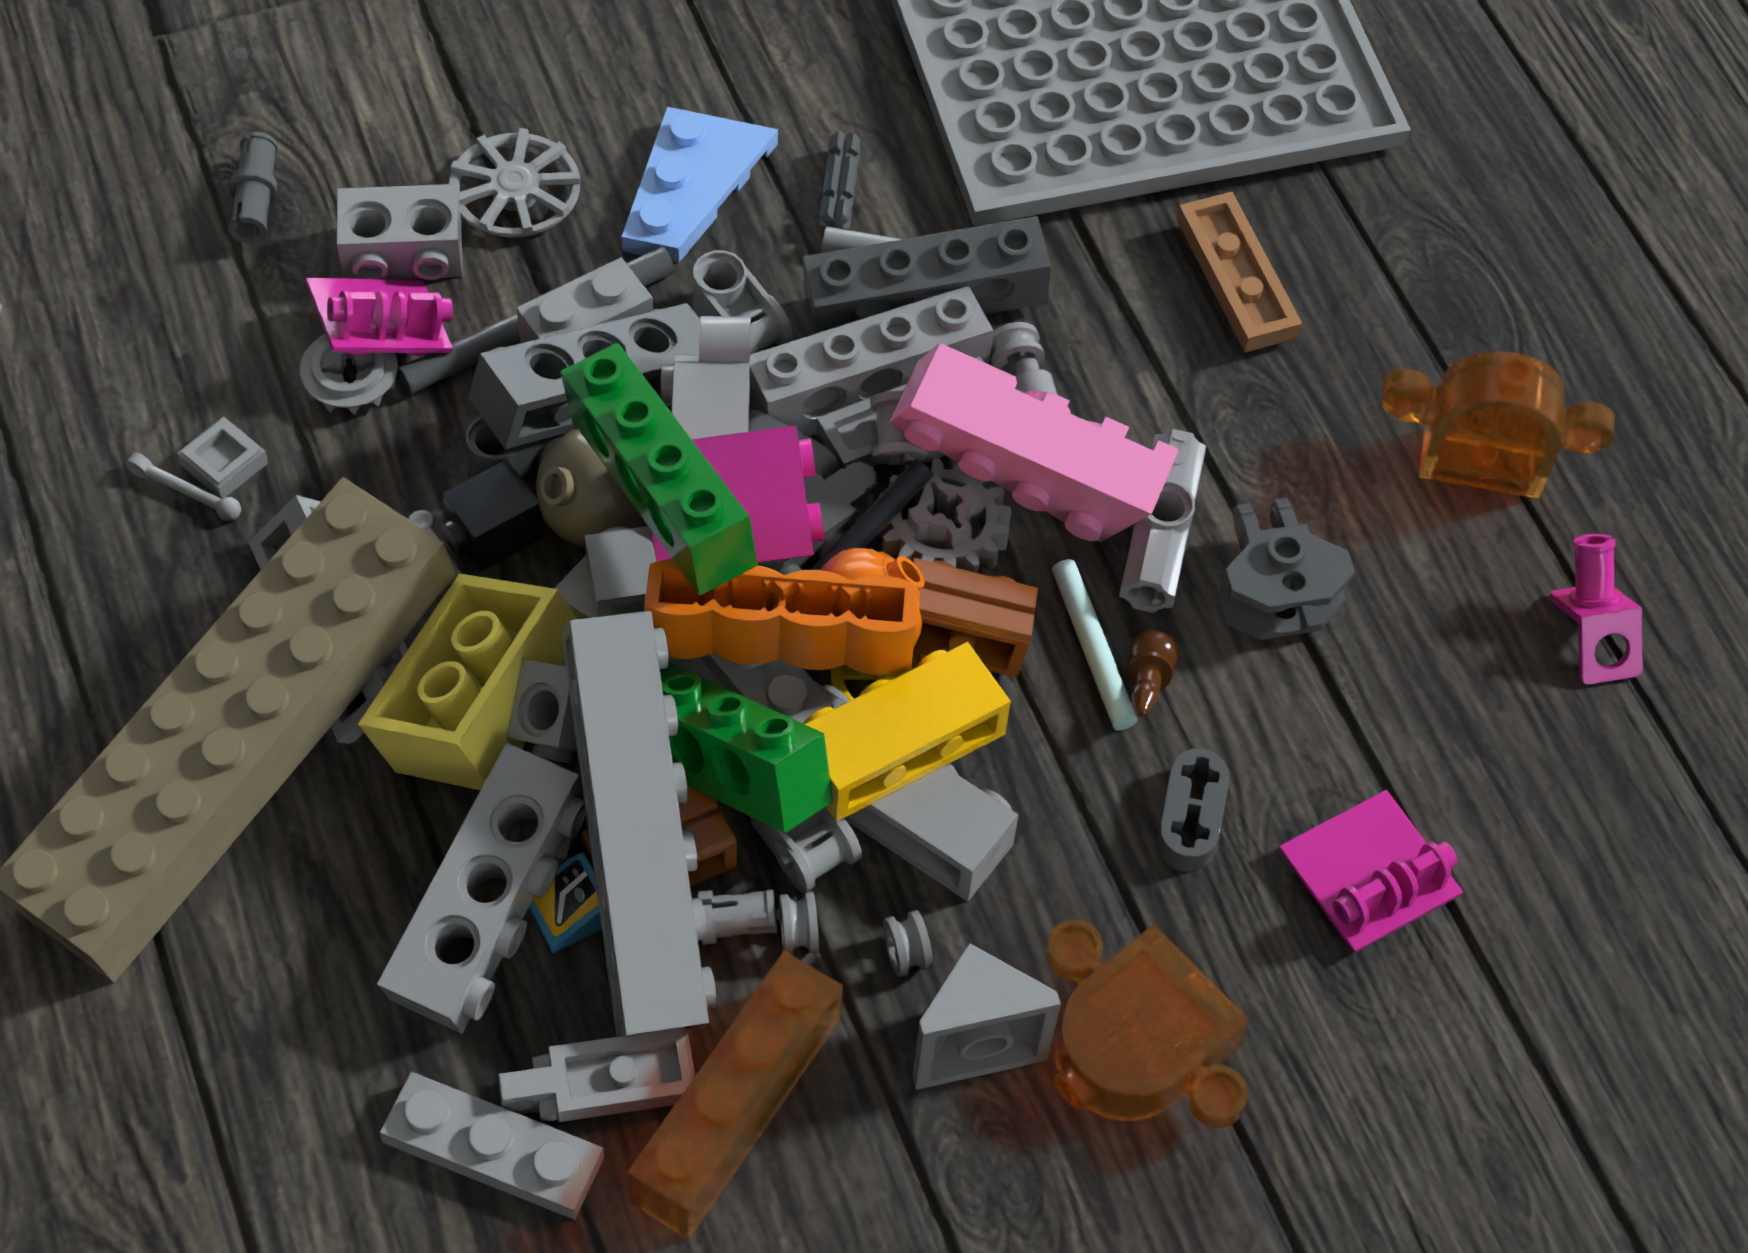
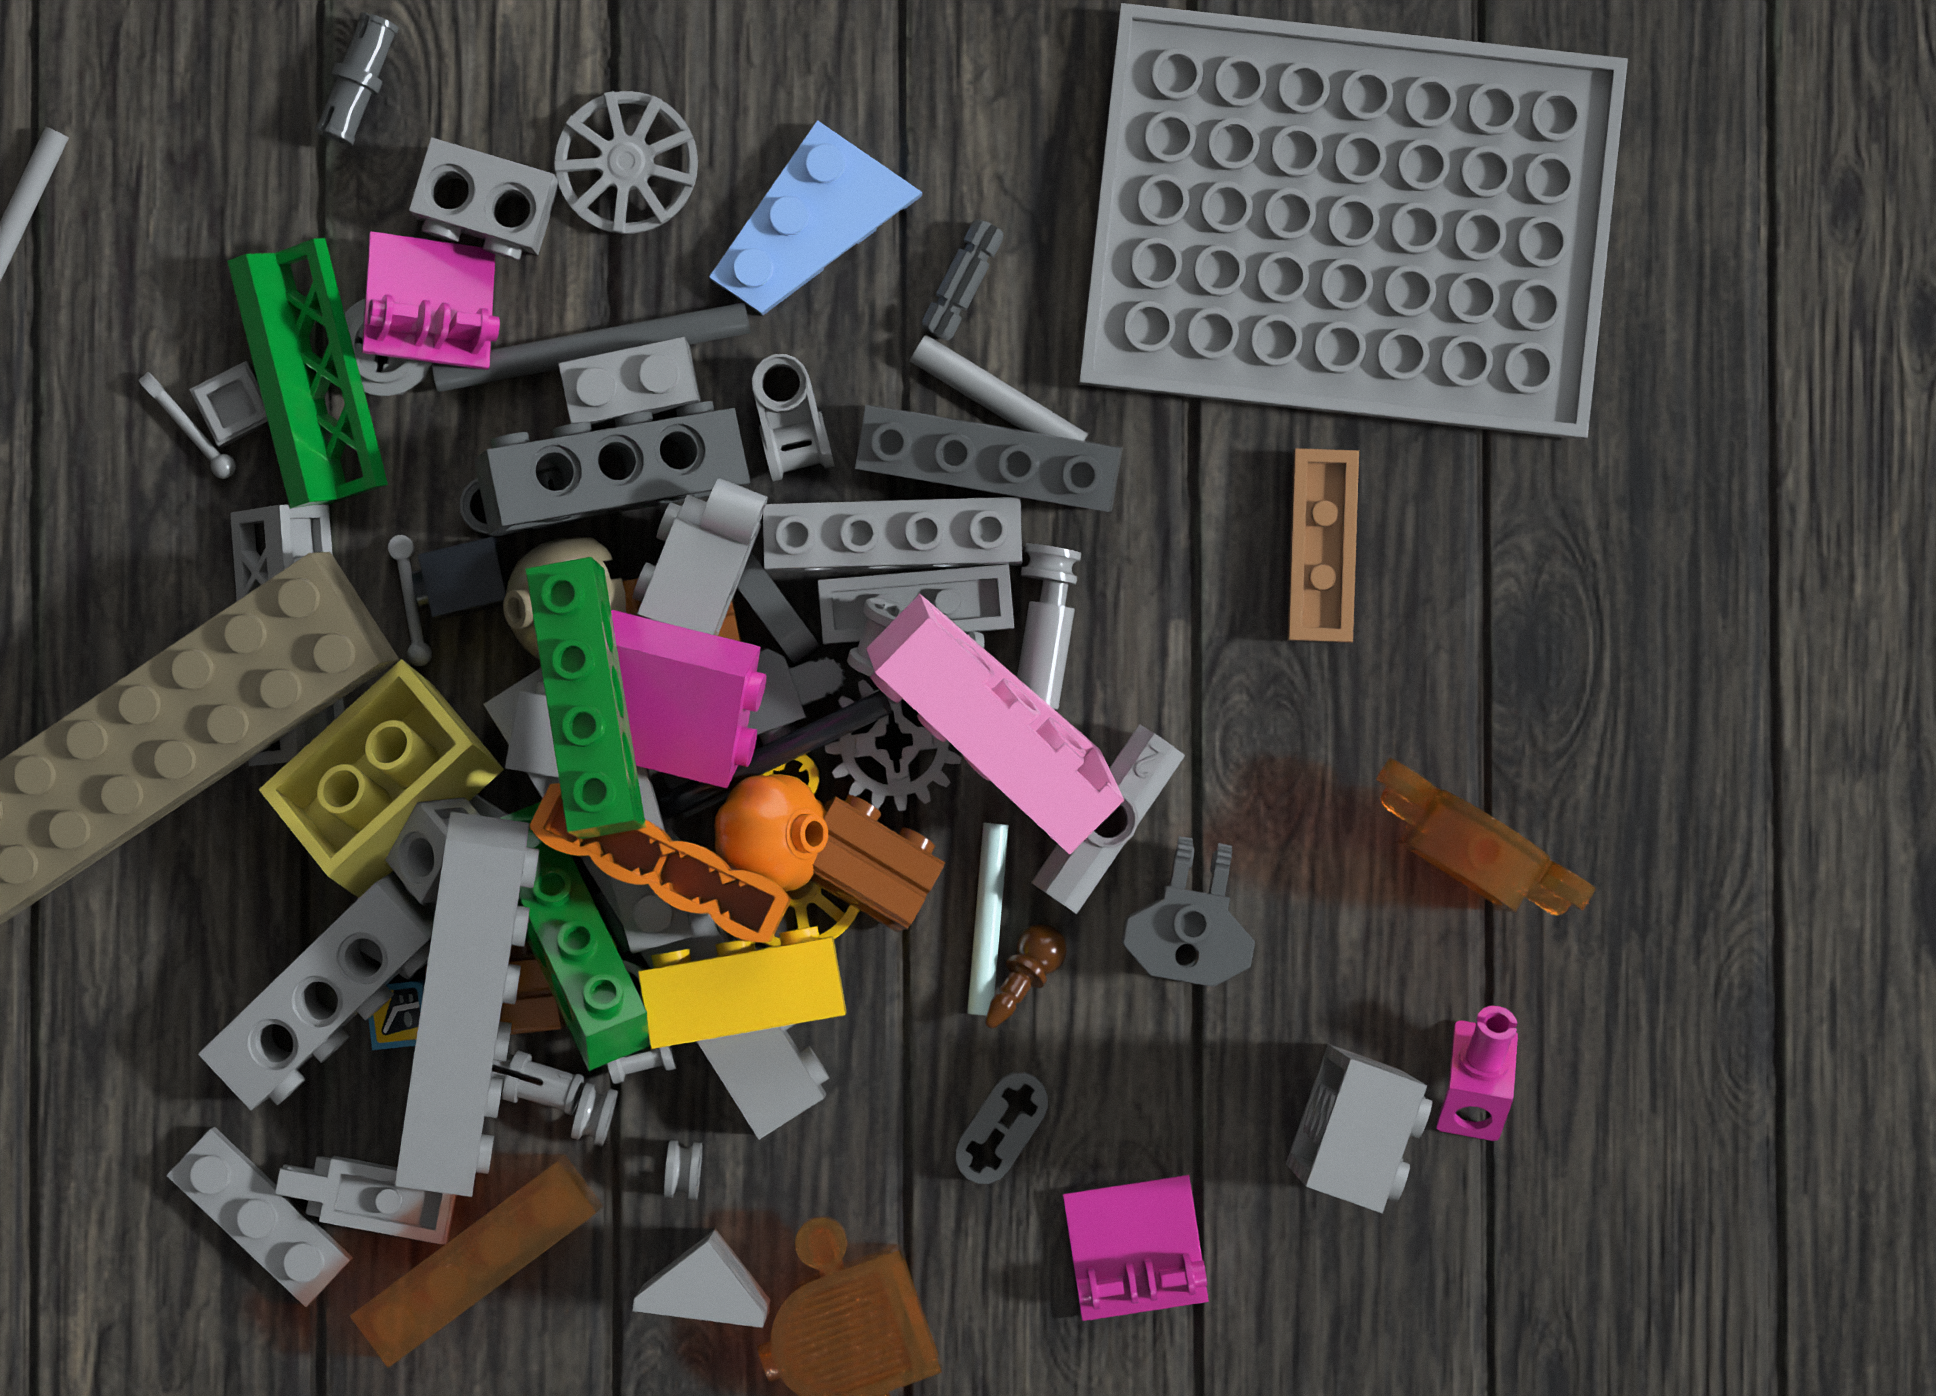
camera: 25 degrees right, 30 degrees up
none -> green fence [227,238,388,509]
none -> light grey brick [1286,1044,1432,1214]

